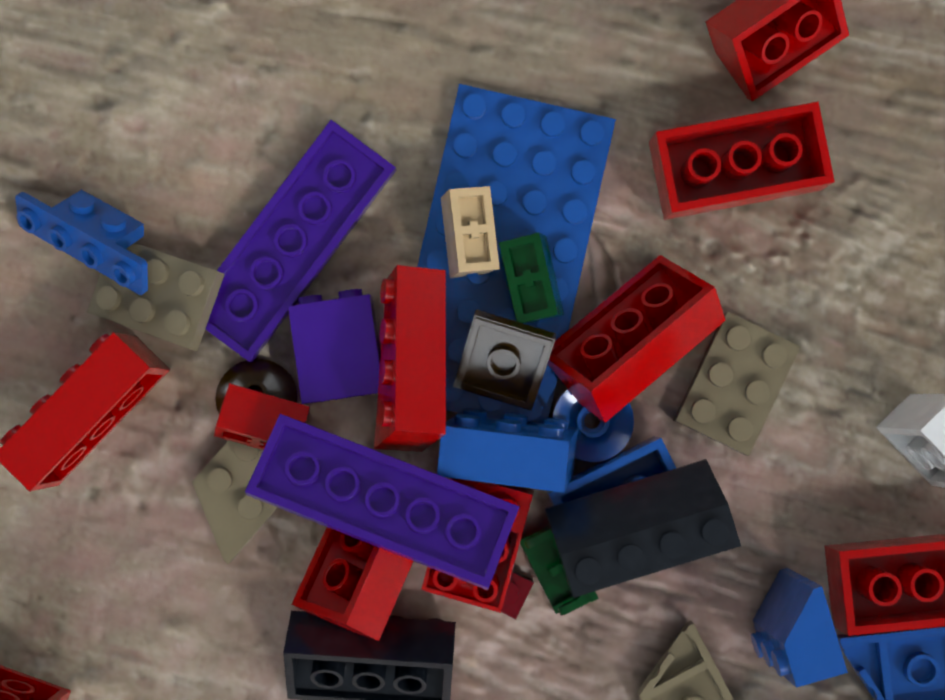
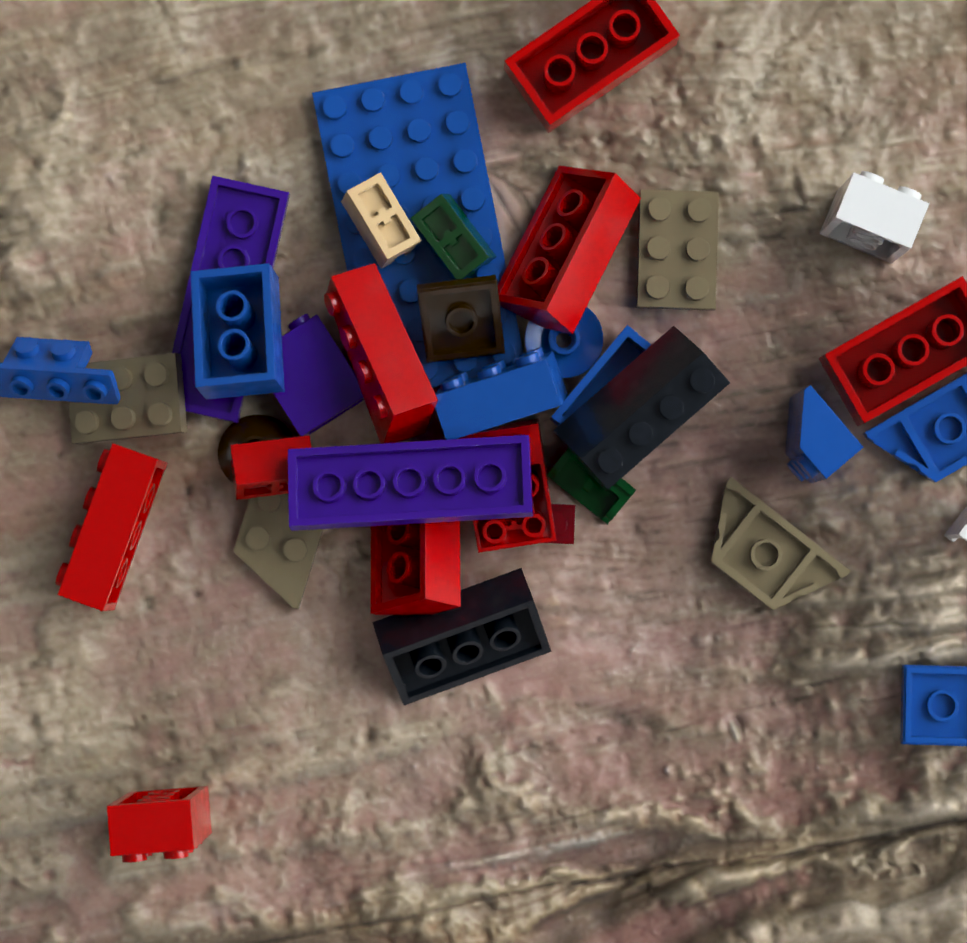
camera: 20 degrees left, 0 degrees up
none -> blue brick [190,263,285,400]

